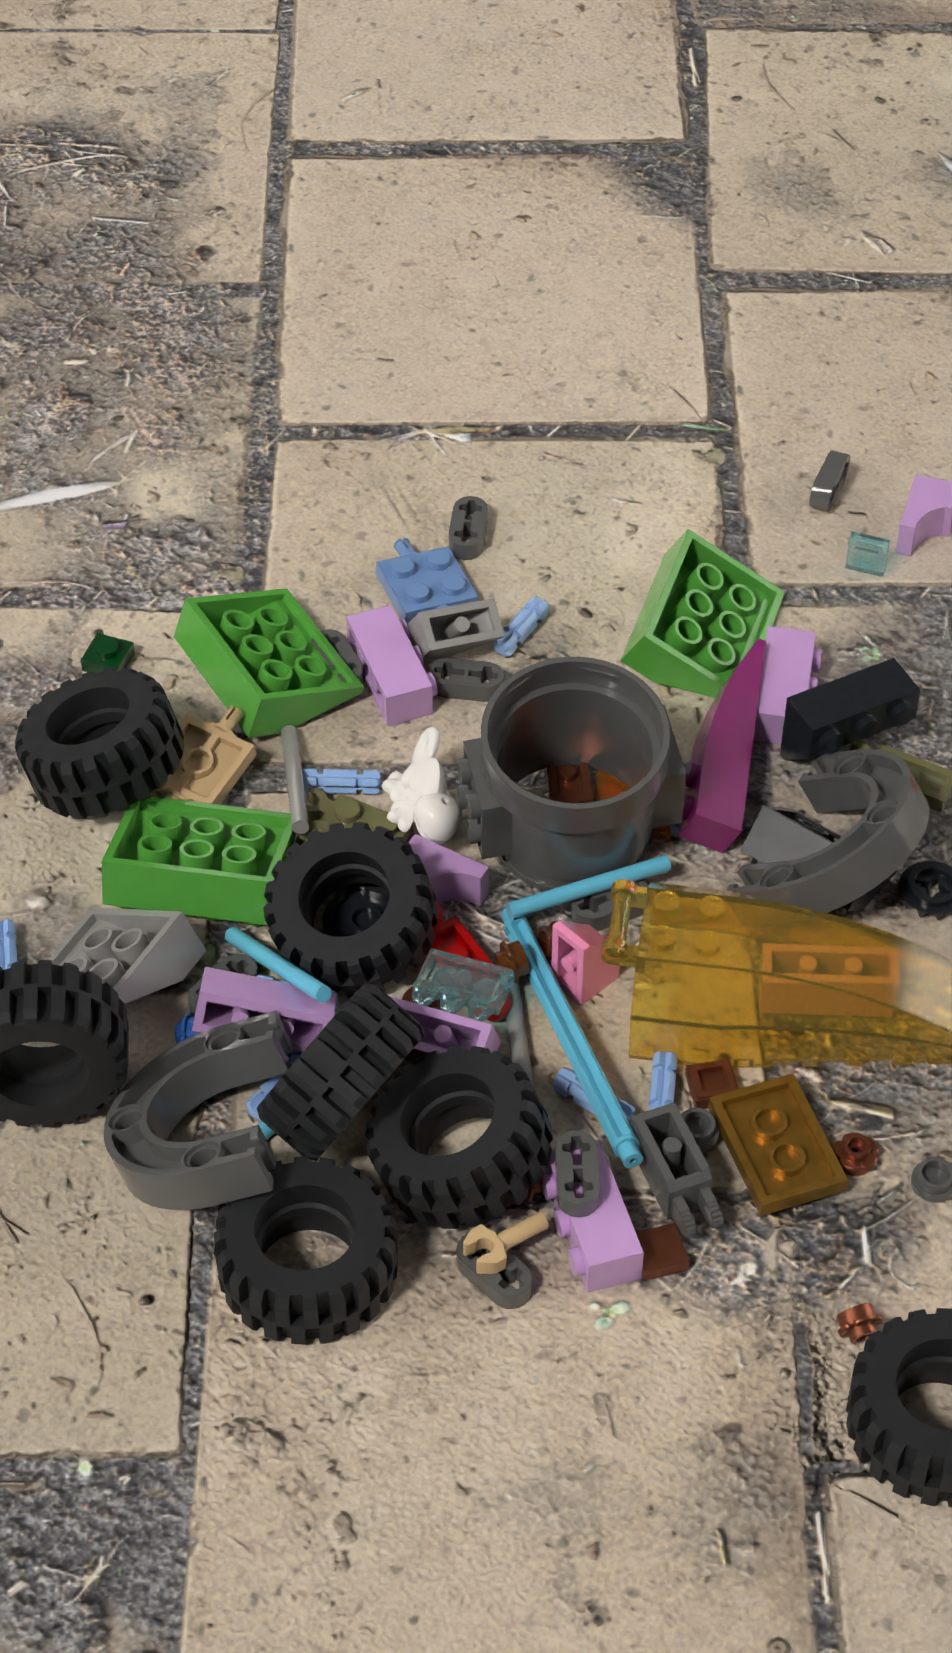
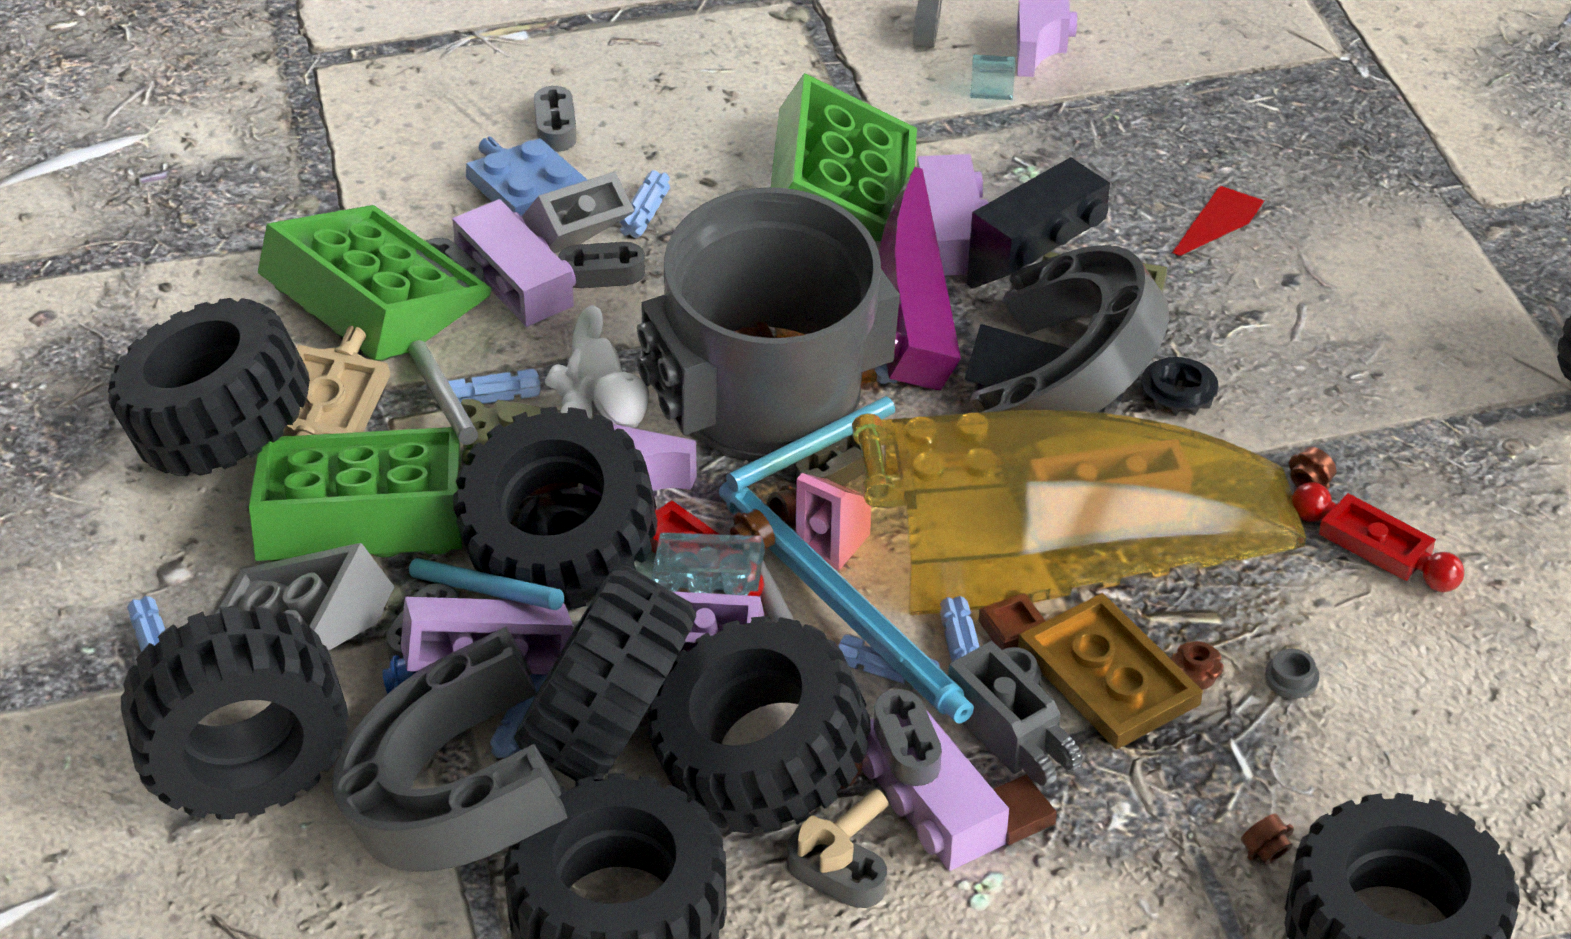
camera: 15 degrees left, 5 degrees down
dark green plate [81,633,135,673] -> none

